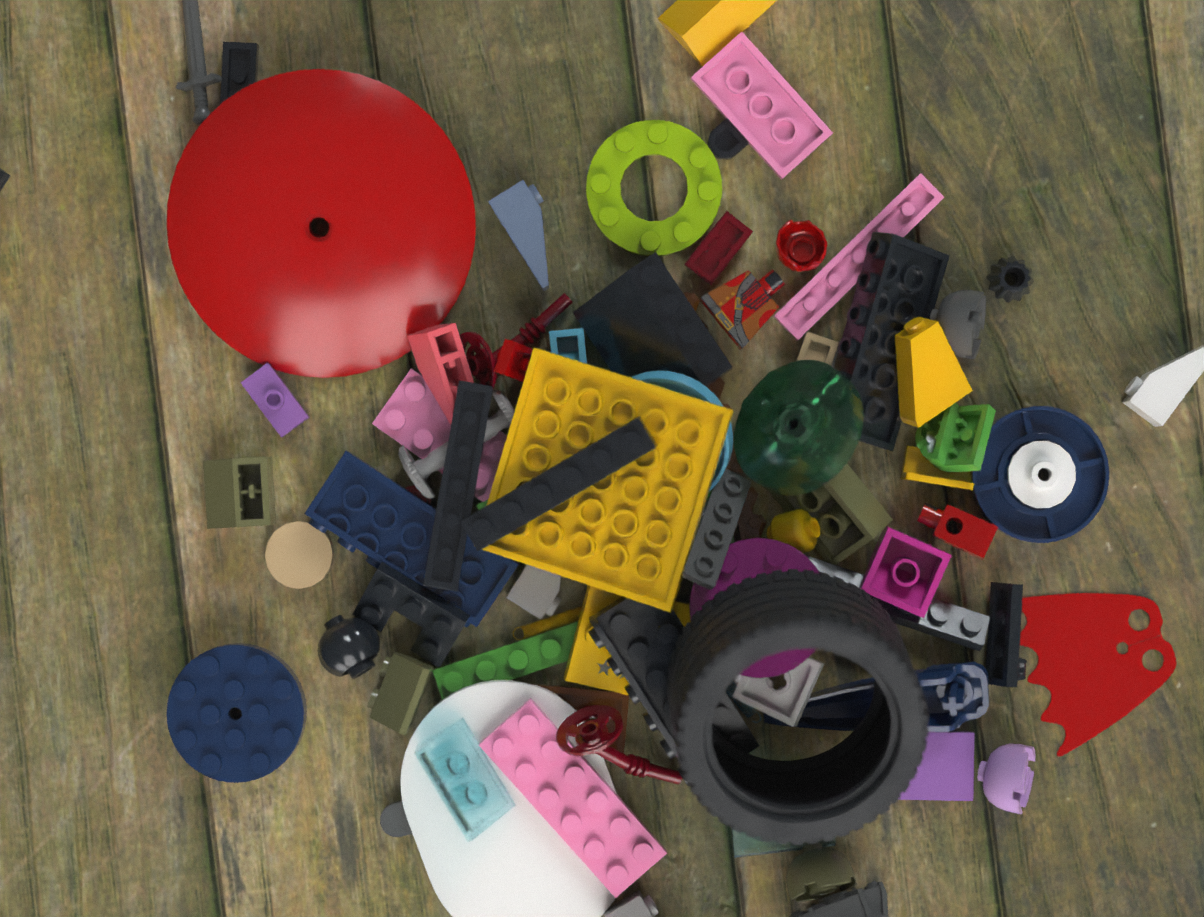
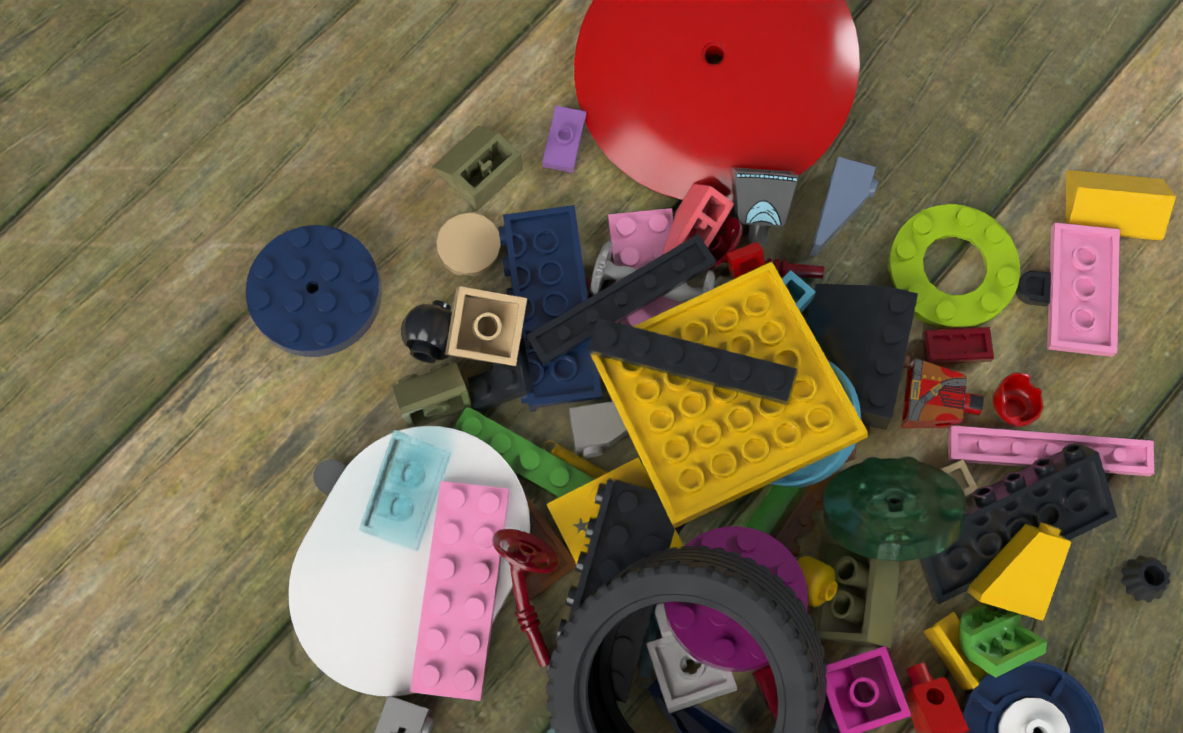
camera: 40 degrees right, 15 degrees down
dark grey bracket [681,469,751,590] -> none
dark grey cylinder [930,290,986,359] -> none
none -> tan slope [445,286,527,366]
none -> dark grey torso [731,167,798,244]

